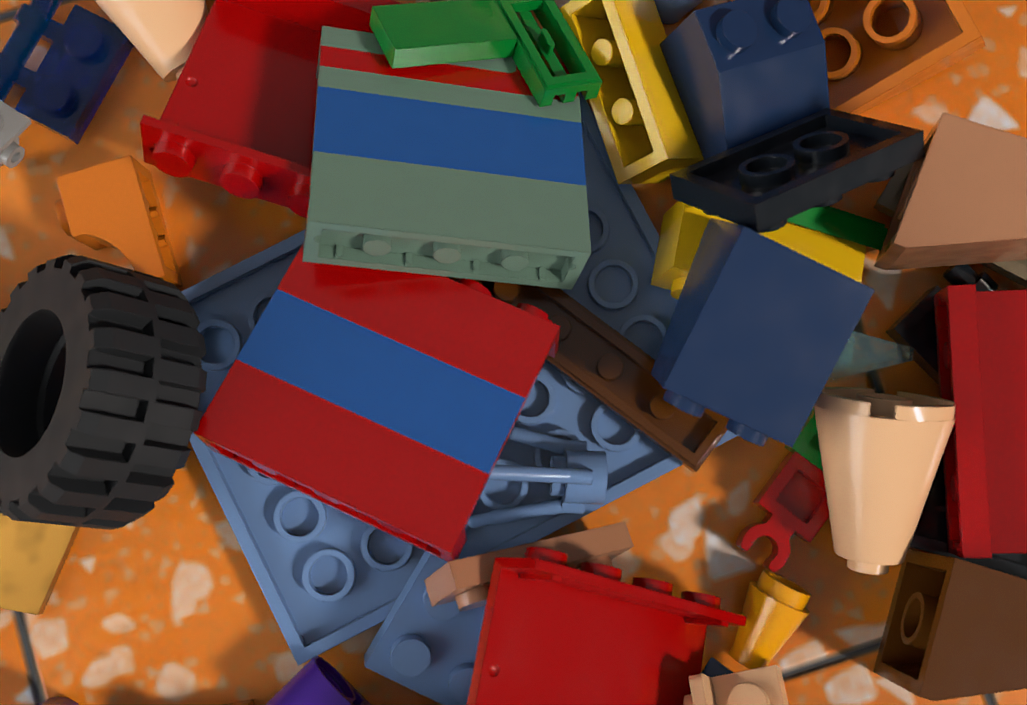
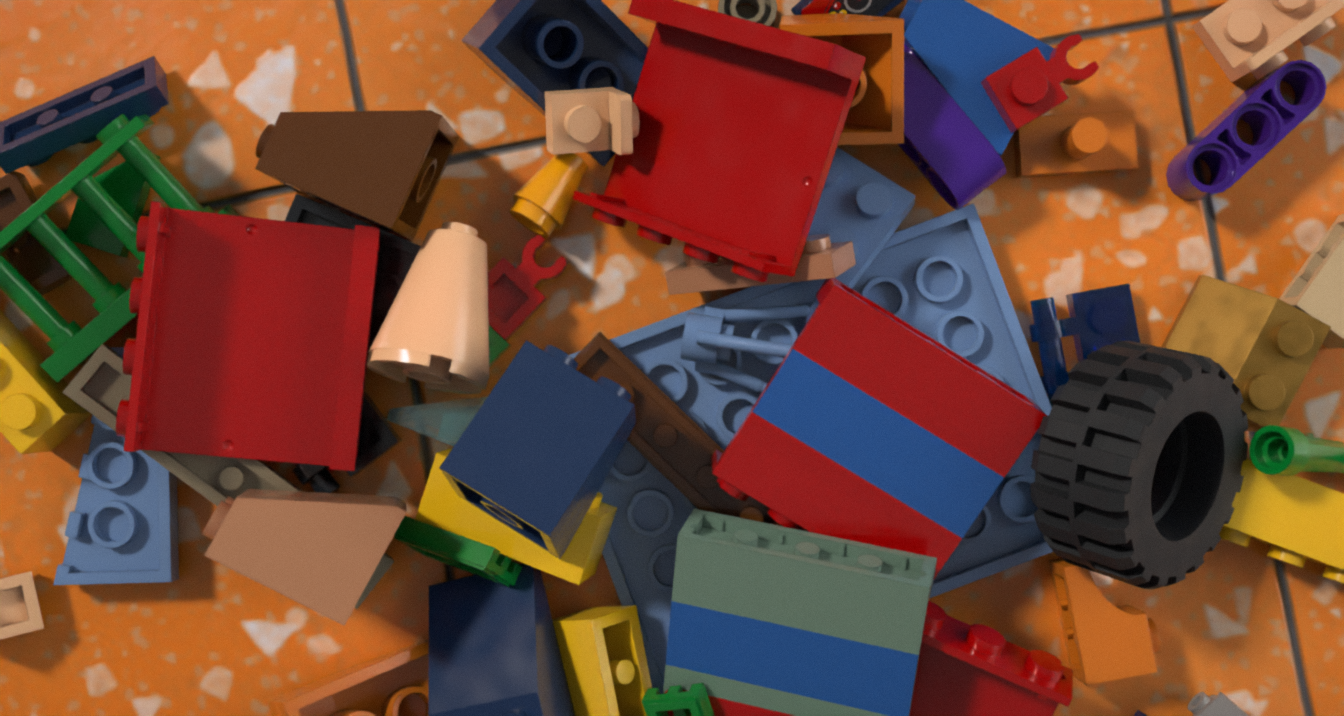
camera: 170 degrees left, 5 degrees up
black plate [670,108,925,233] -> none
none -> clear blue plate [1029,284,1140,407]

